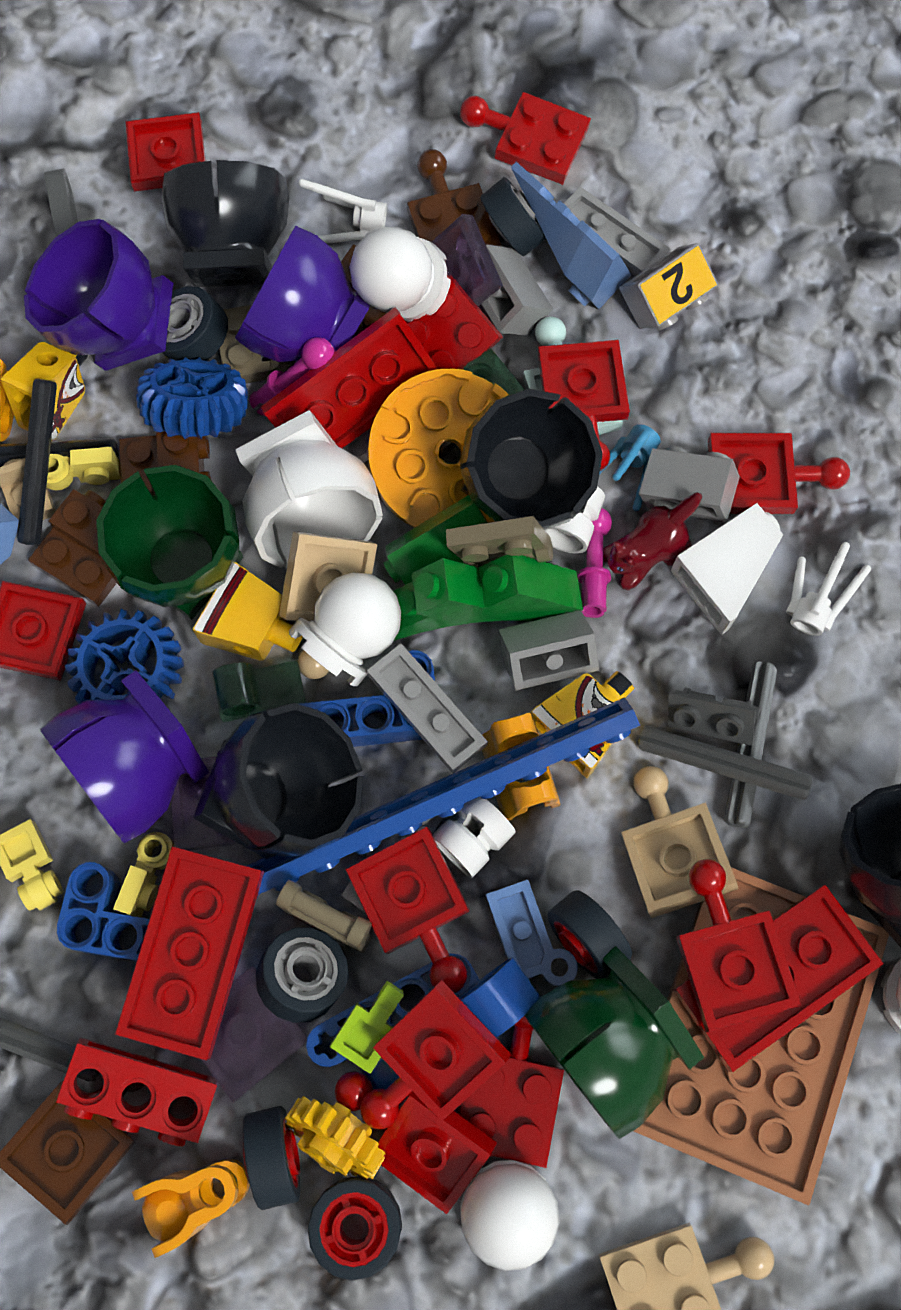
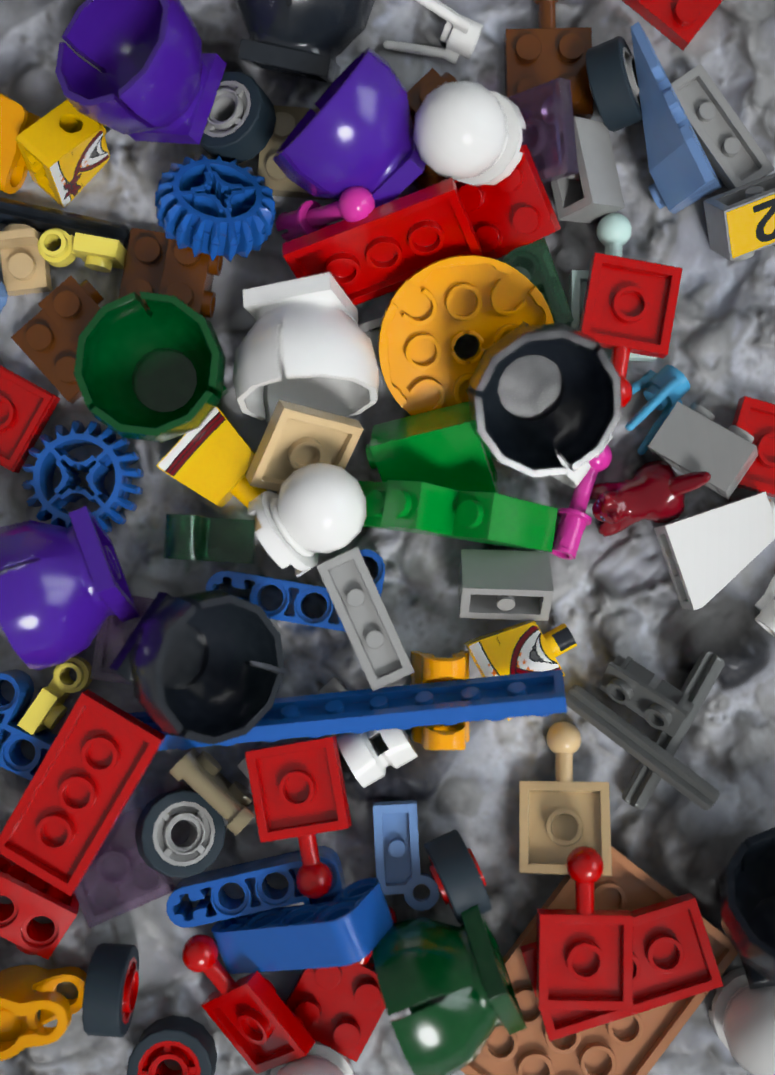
camera: 10 degrees right, 15 degrees up
black axle [17,379,57,545] -> none
yellow gear [285,1096,385,1180] -> none
lime plate [330,981,404,1074] -> none
red plate [360,980,512,1129] -> none
dark tan plate [446,516,553,567] -> none

